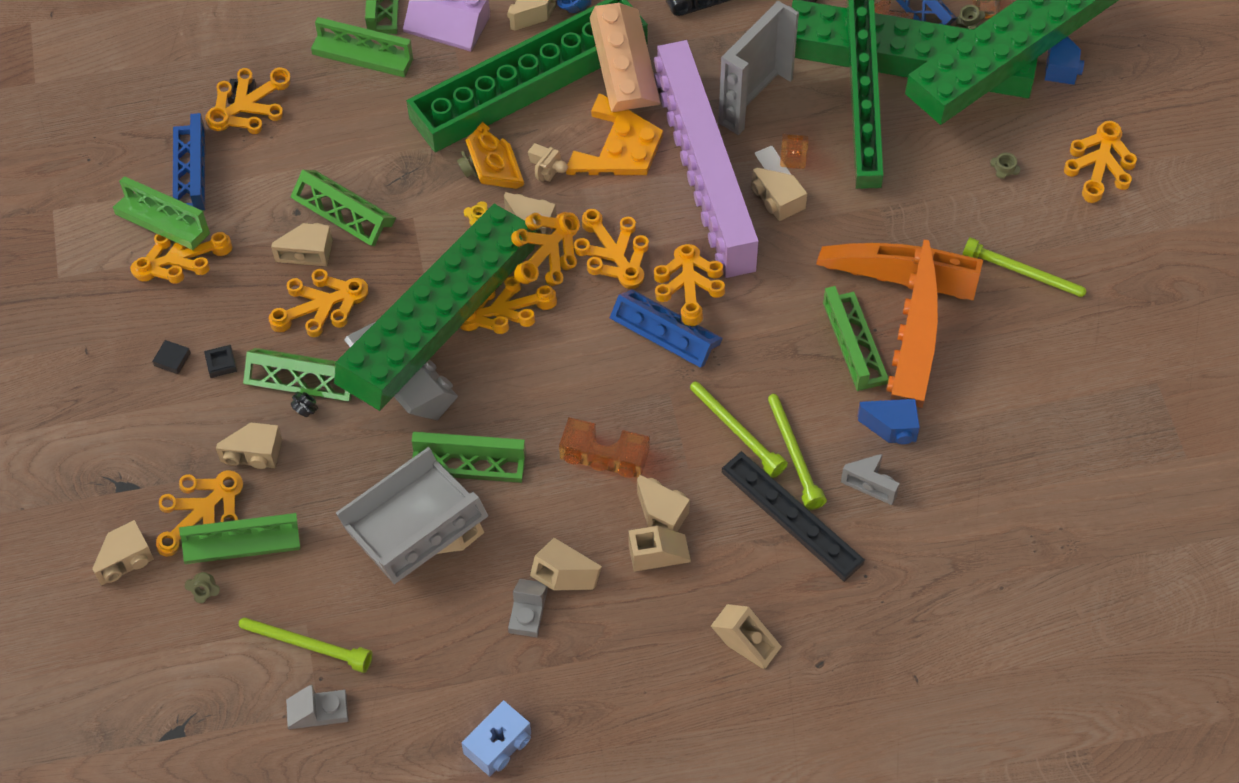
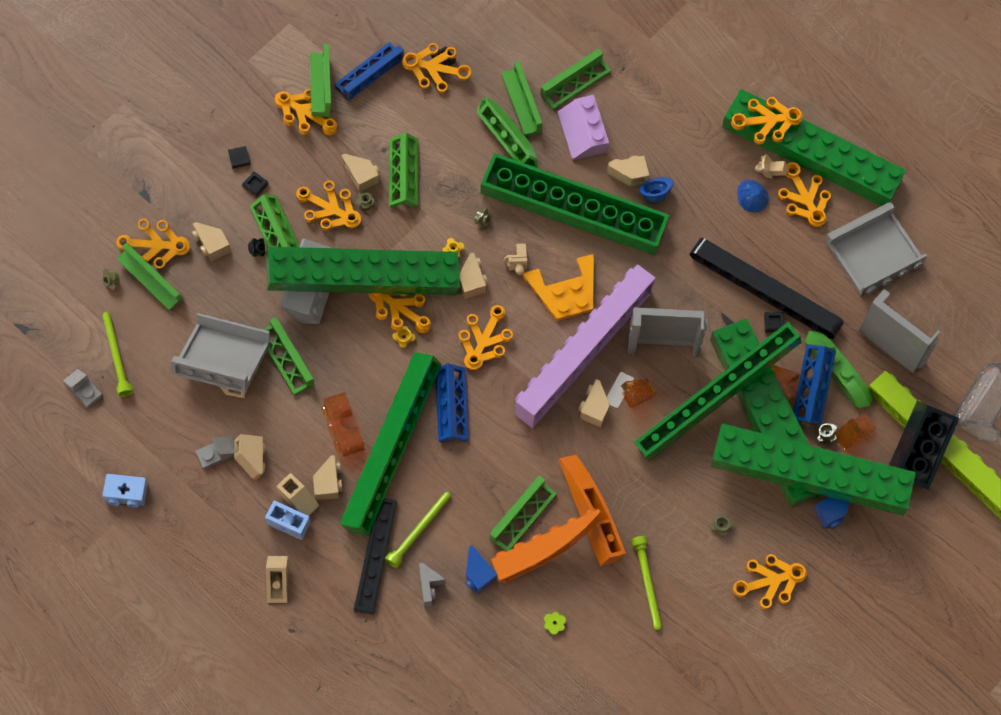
camera: 50 degrees right, 10 degrees up
tan slope [92,520,154,586] -> none
light orange tile [466,122,525,189] -> none
light orange plant [511,212,580,287] -> none
light nougat slope [590,3,660,112] -> none
light orange plant [654,244,725,326] -> none
lime piece [690,382,788,478] -> none
none -> light blue brick [265,501,311,540]
none -> green brick [340,352,442,536]
none -> olive plate [356,192,375,210]
none -> yellow plate [392,326,415,348]
none -> bright green brick [477,97,537,168]
none -> lime plant [544,612,566,635]

